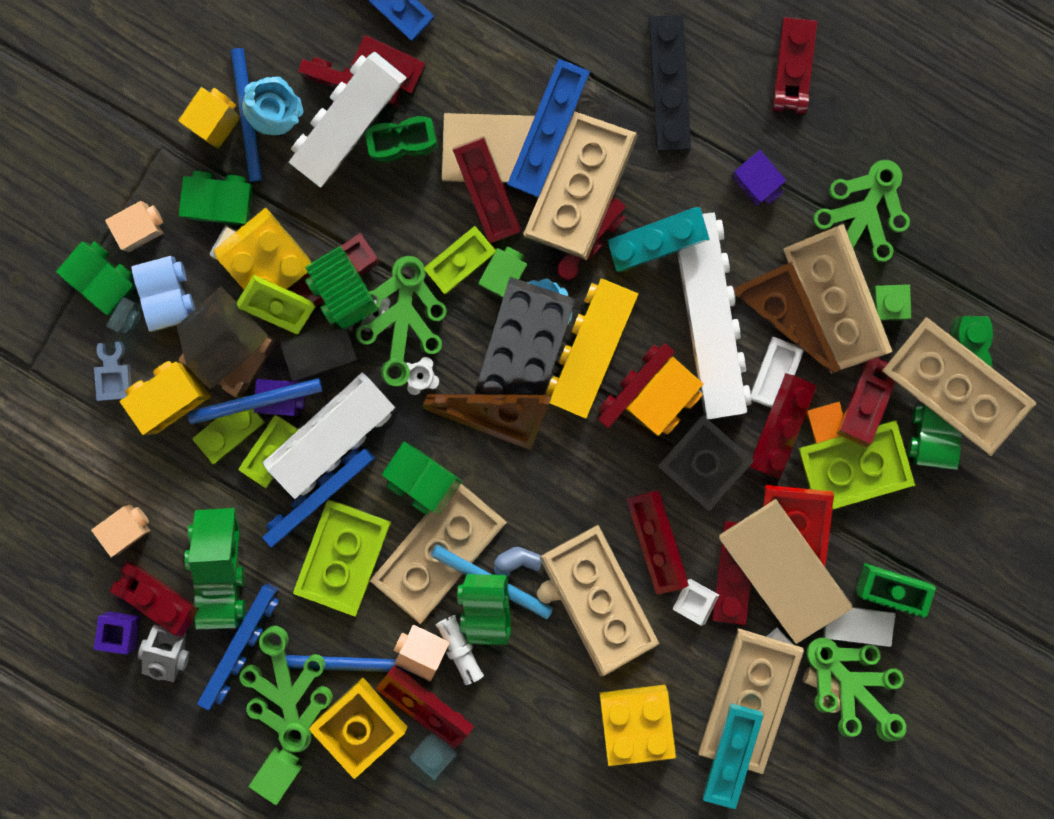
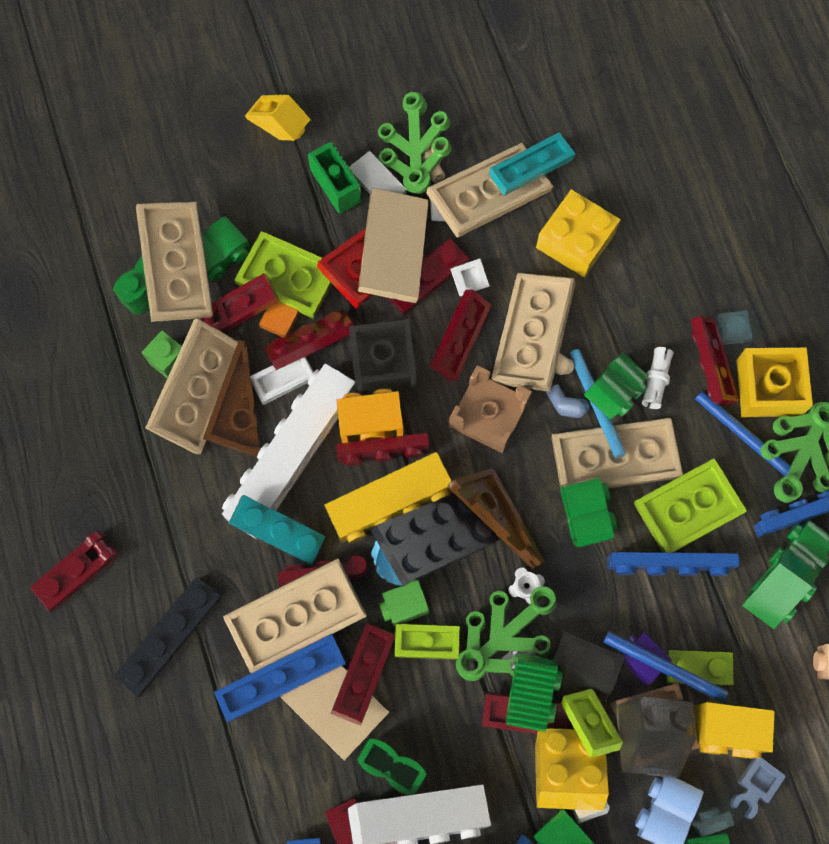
camera: 130 degrees left, 15 degrees down
lime plate [238,414,299,488] -> none
white brick [263,373,395,499] -> none
light nougat brick [393,625,450,682] -> none
dark purple brick [731,150,786,206] -> none
bright green plant [813,160,910,262] -> none
none -> yellow slope [245,95,311,141]
none -> medium nougat panel [449,365,532,453]

